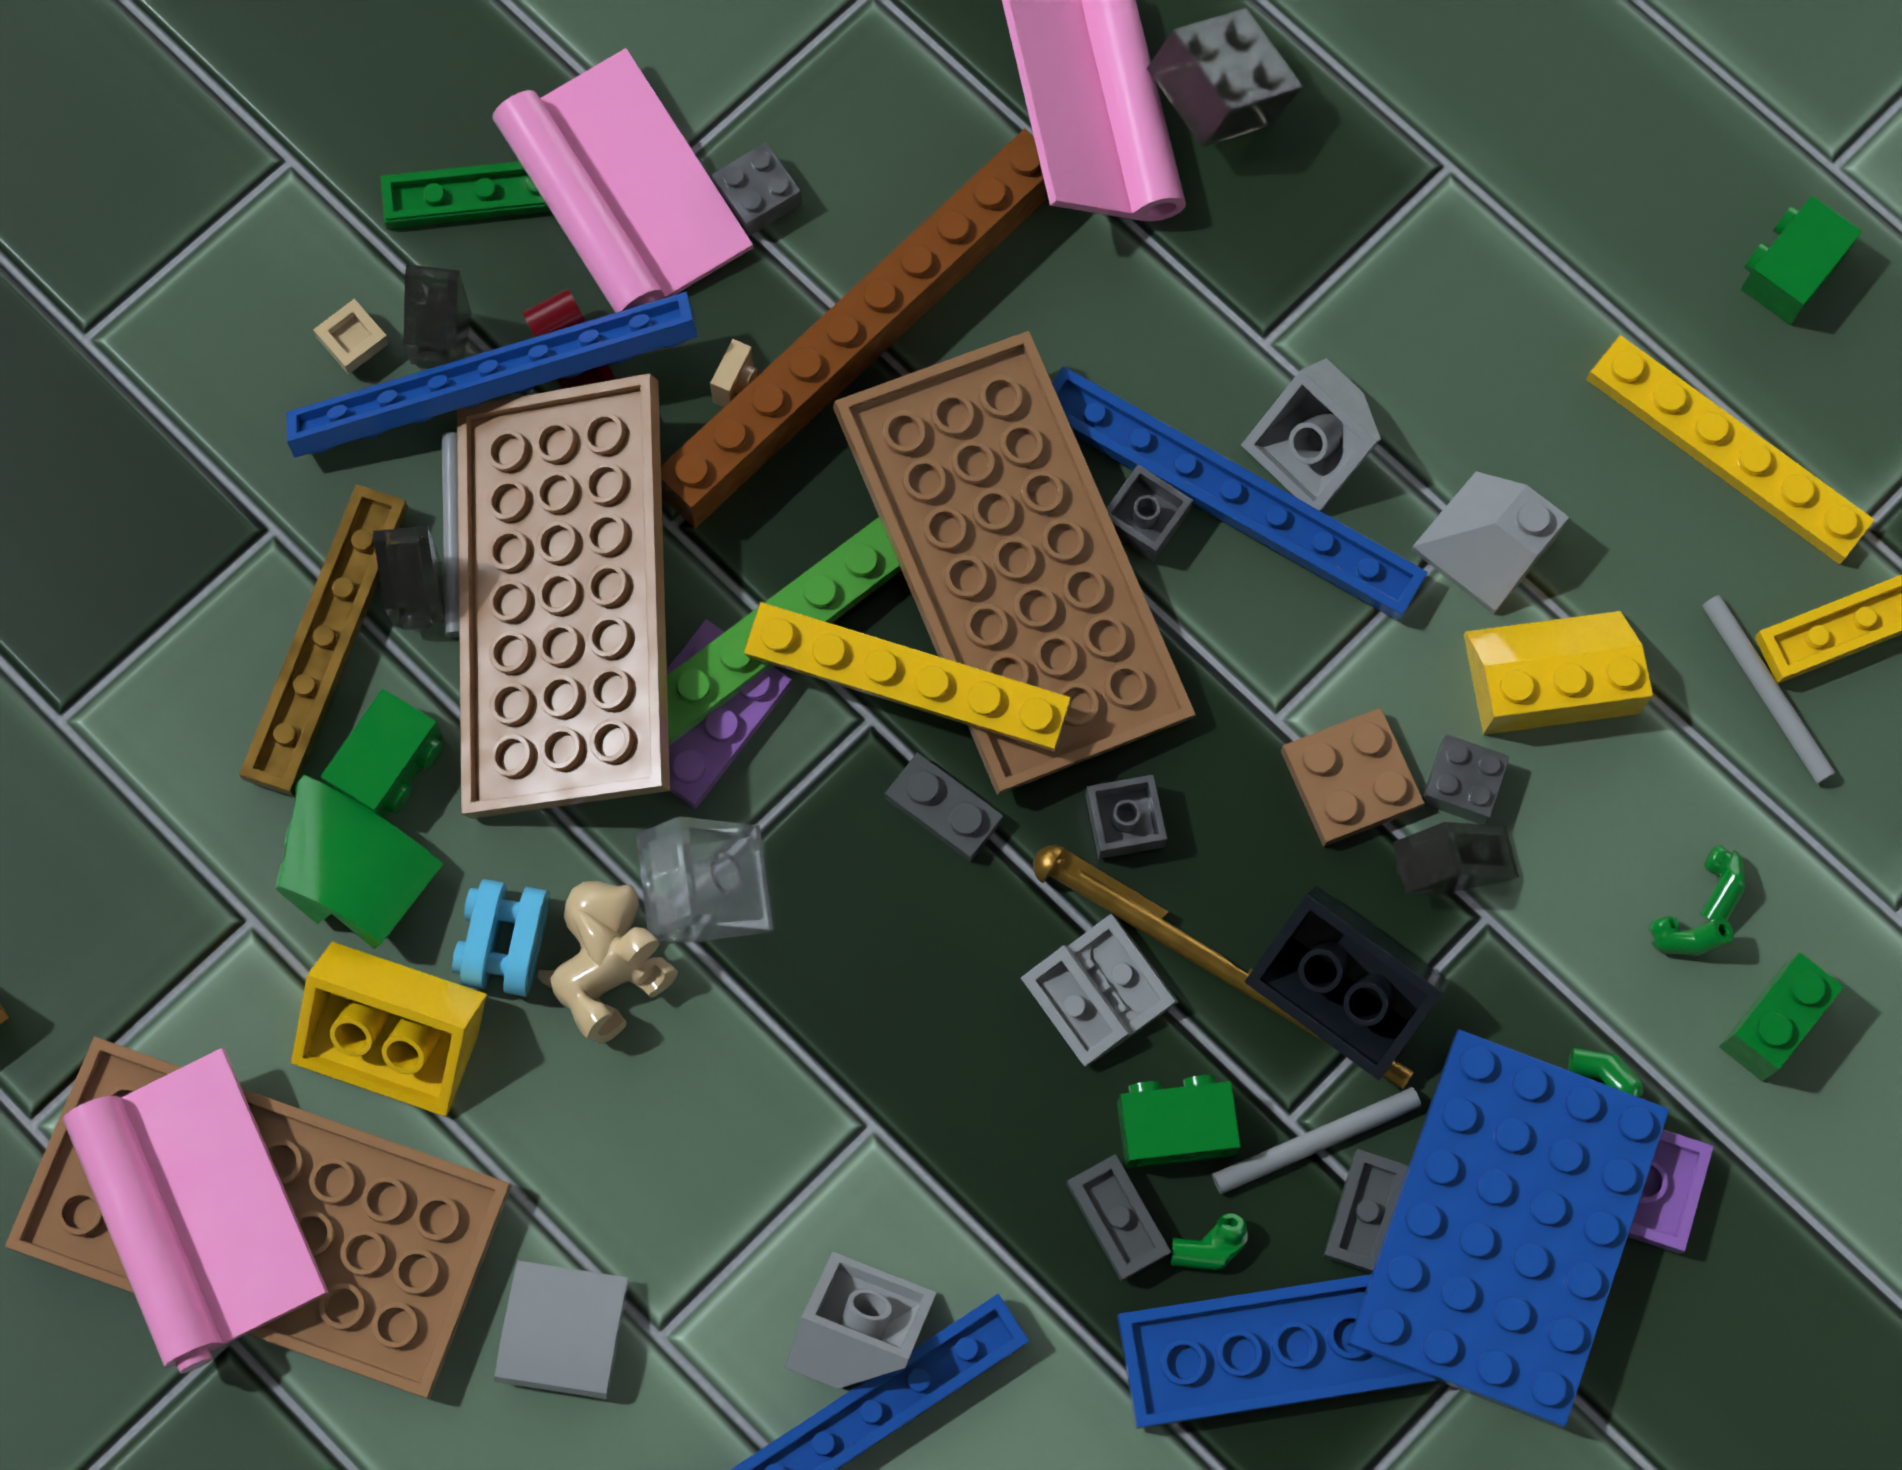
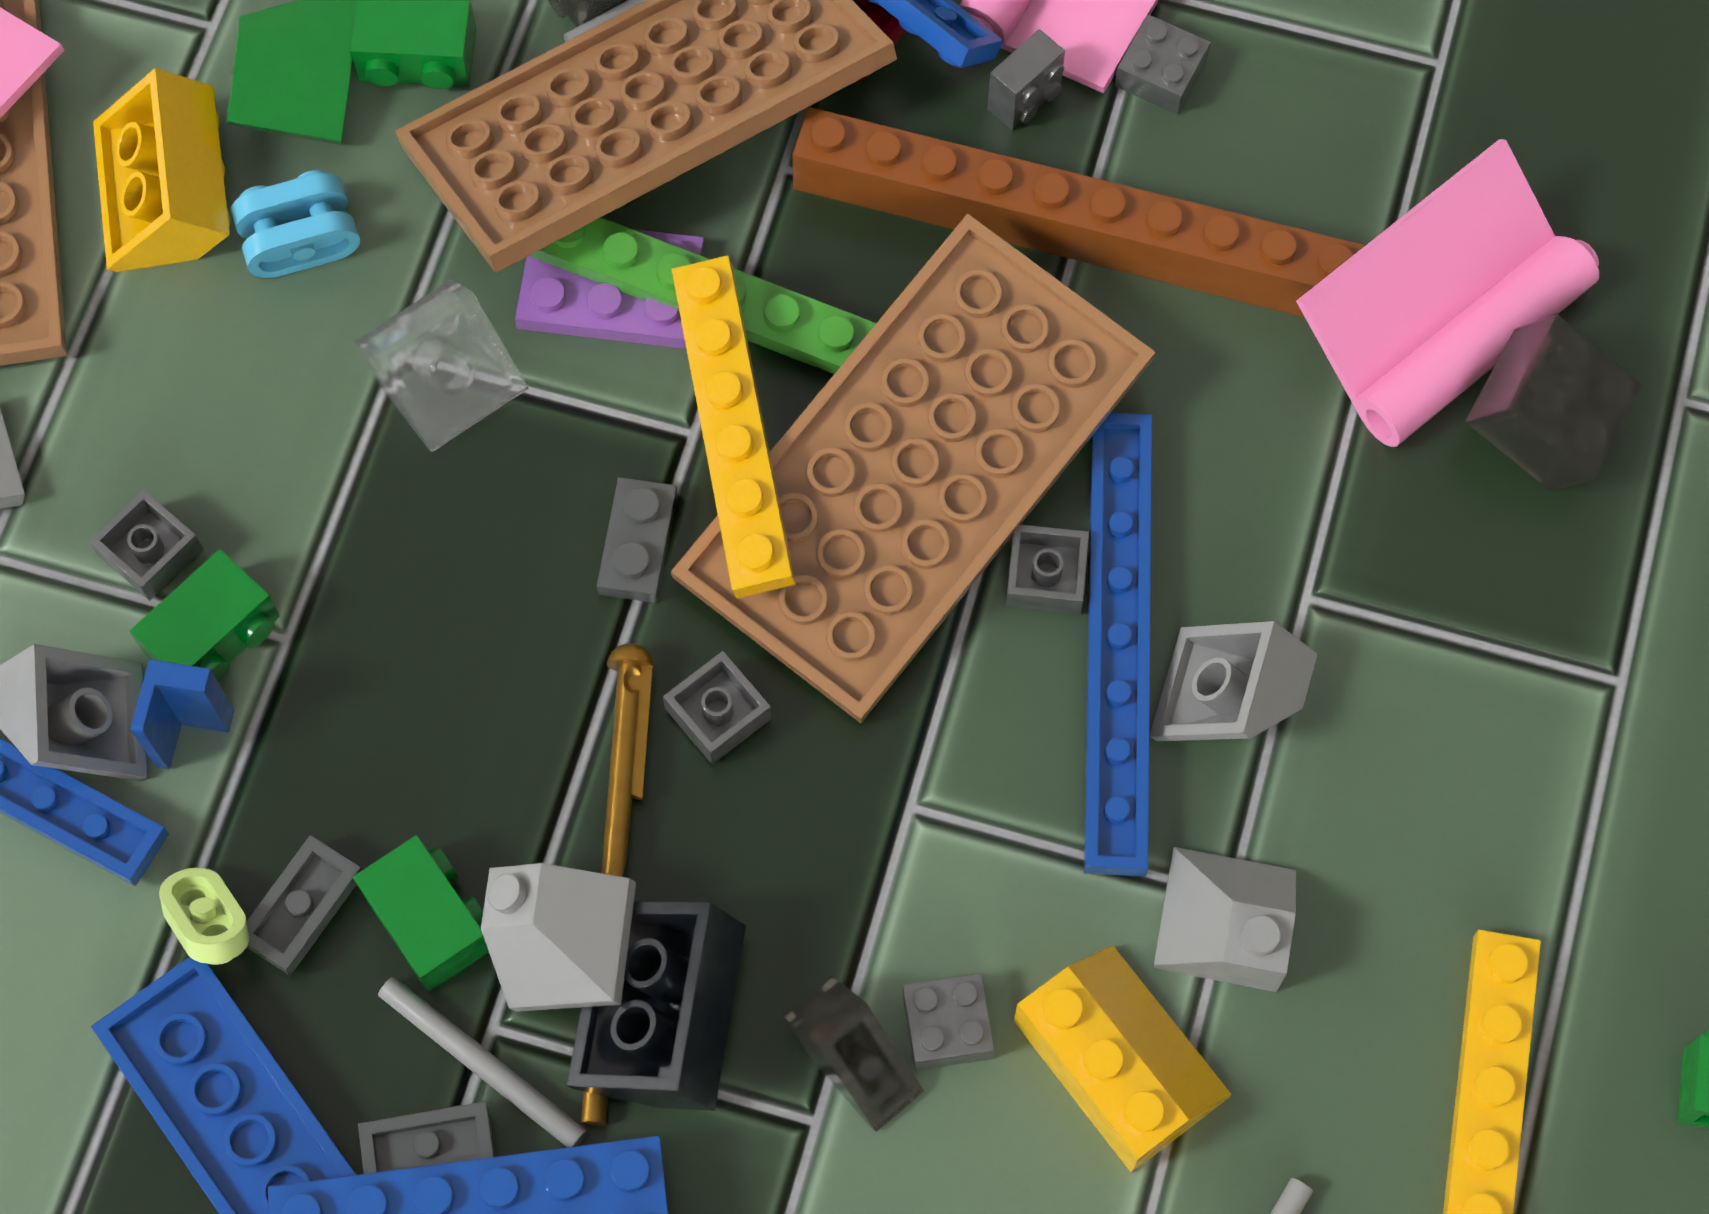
camera: 65 degrees right, 5 degrees down
tan animal [537,881,678,1044] -> none
tan plate [710,339,758,407] -> none
light grey slope [1021,914,1178,1067] -> none
green arm [1170,1213,1248,1270] -> none
medium nougat plate [1281,707,1424,847] -> none
none -> flat silver piece [89,489,203,601]
none -> green brick [129,549,280,683]
none -> blue panel [131,659,235,769]
none -> yellowish green plate [159,868,249,965]
none -> light grey slope [481,863,636,1012]
none -> flat silver piece [987,29,1065,131]

